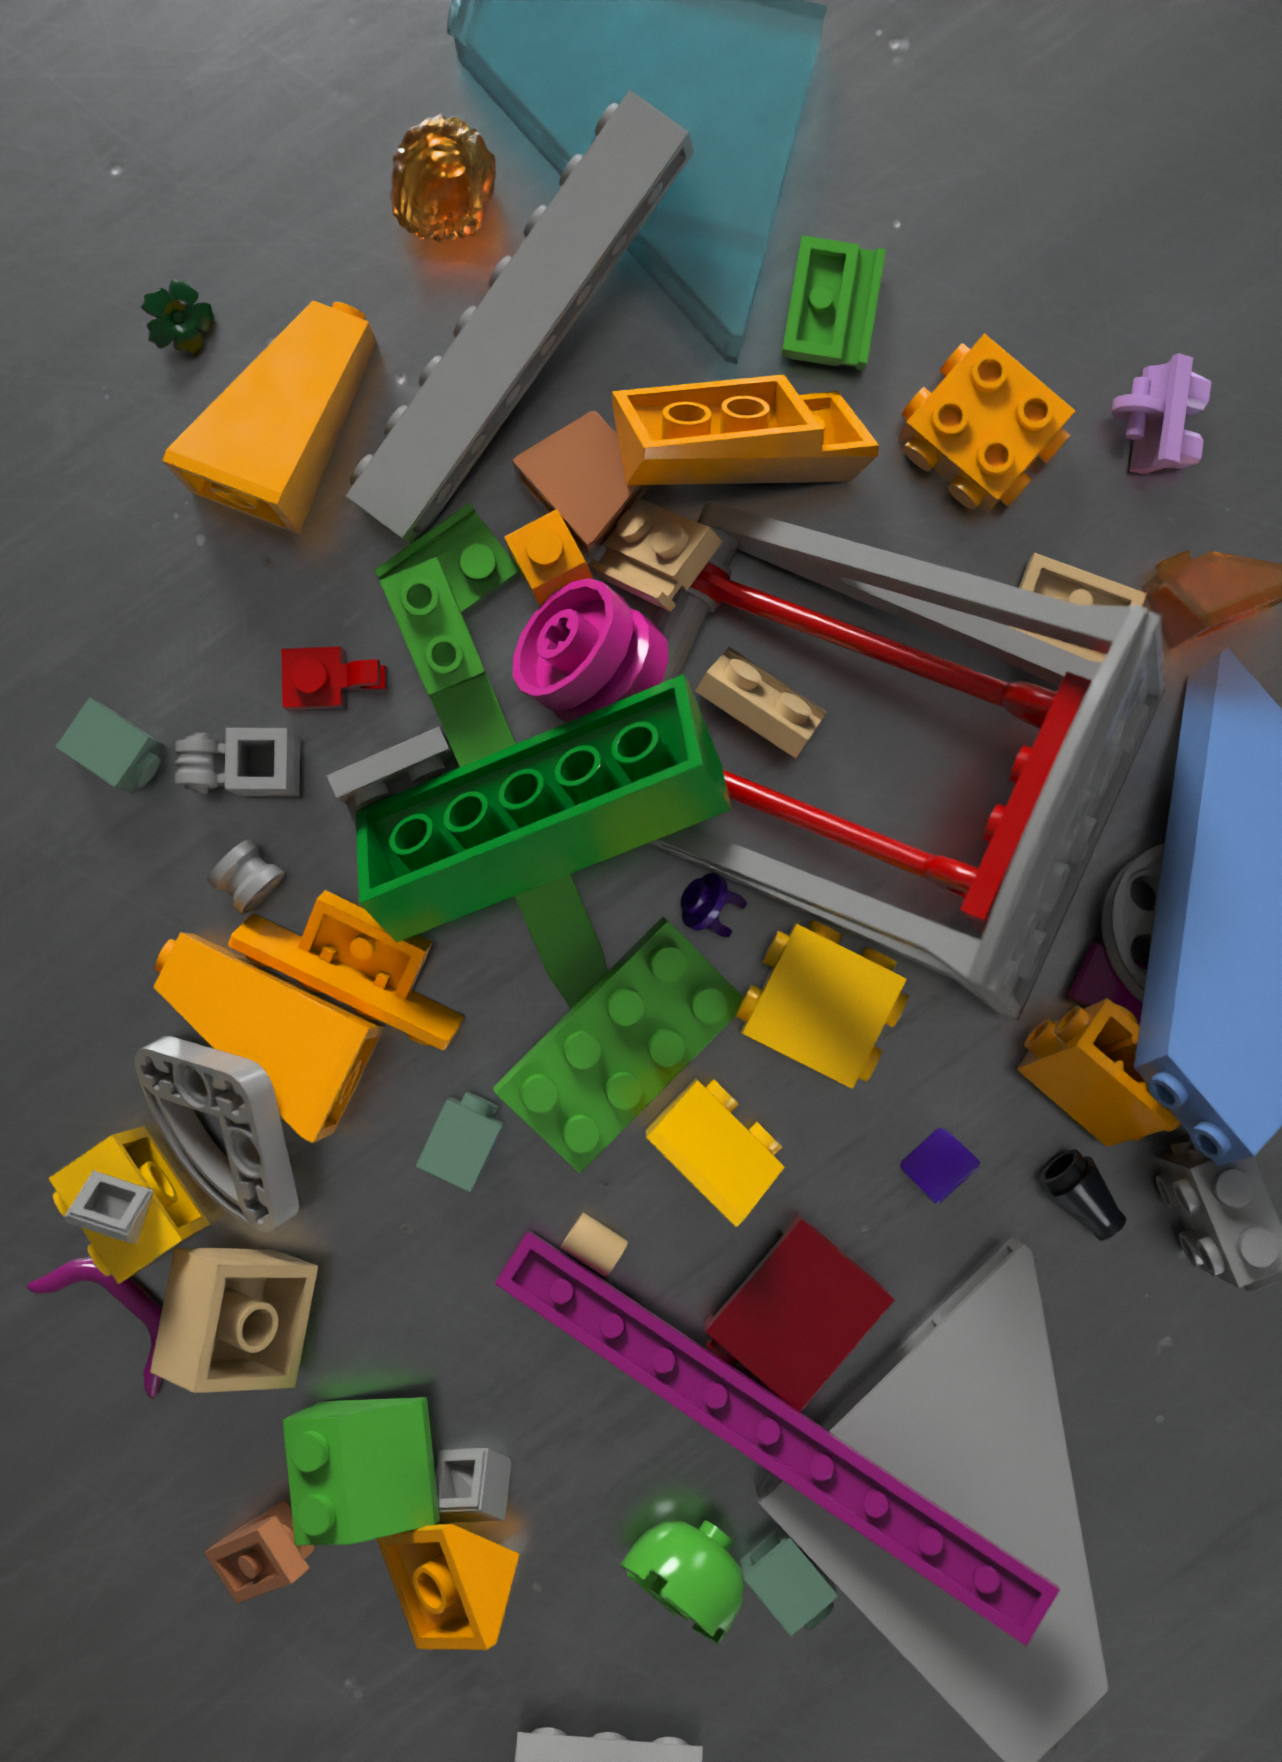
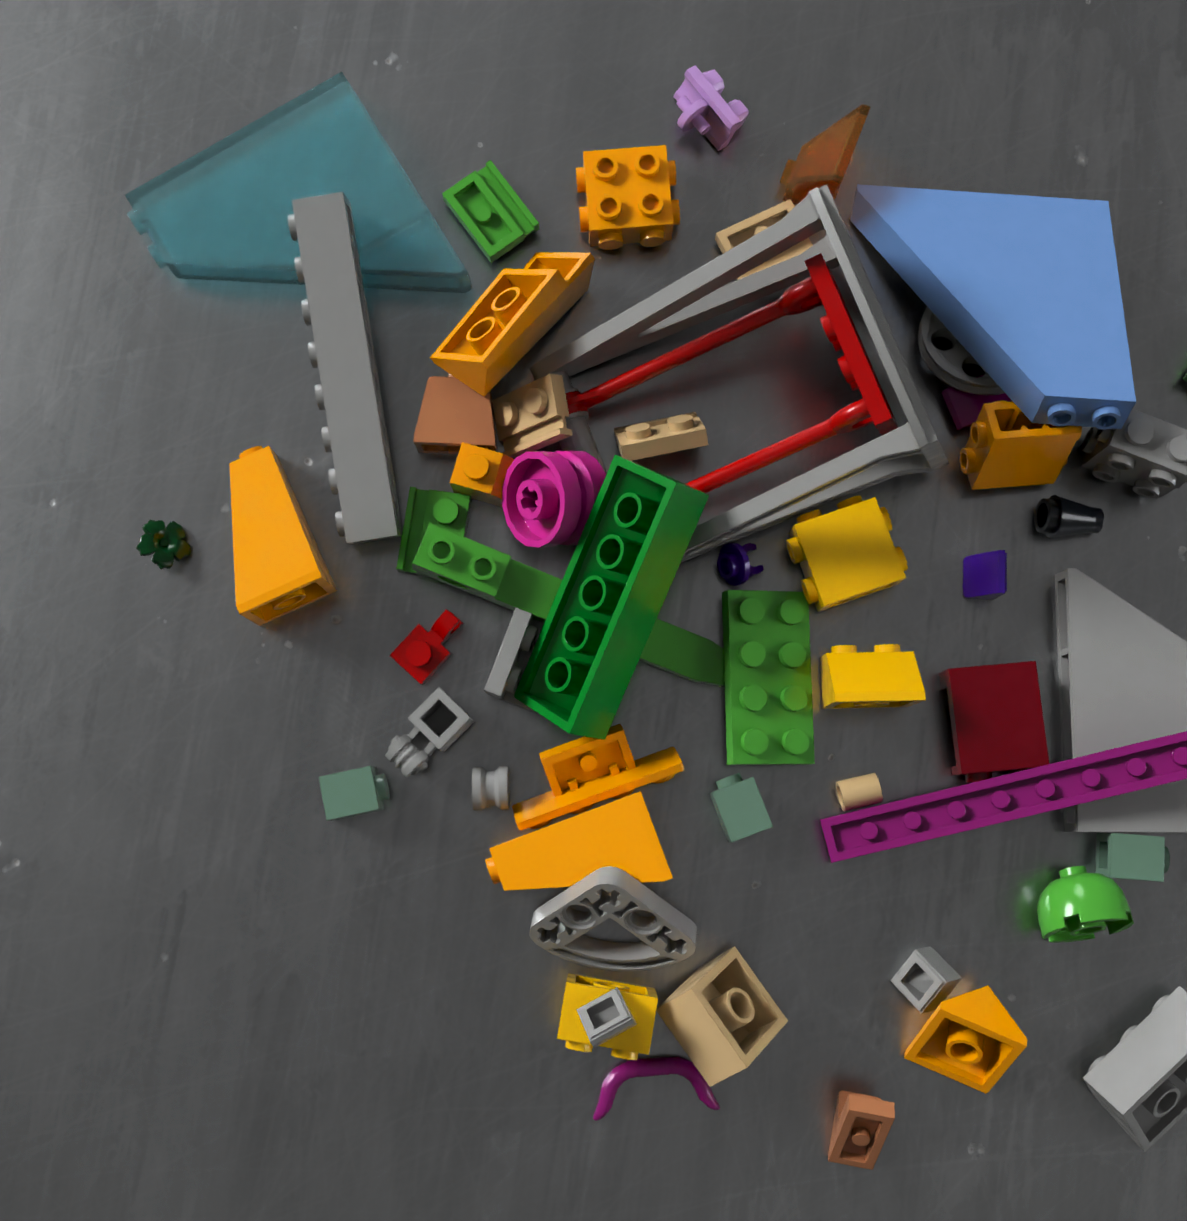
camera: 45 degrees left, 5 degrees down
bright green slope [282,1397,440,1545] -> none
clear orange hair [390,114,497,242] -> none

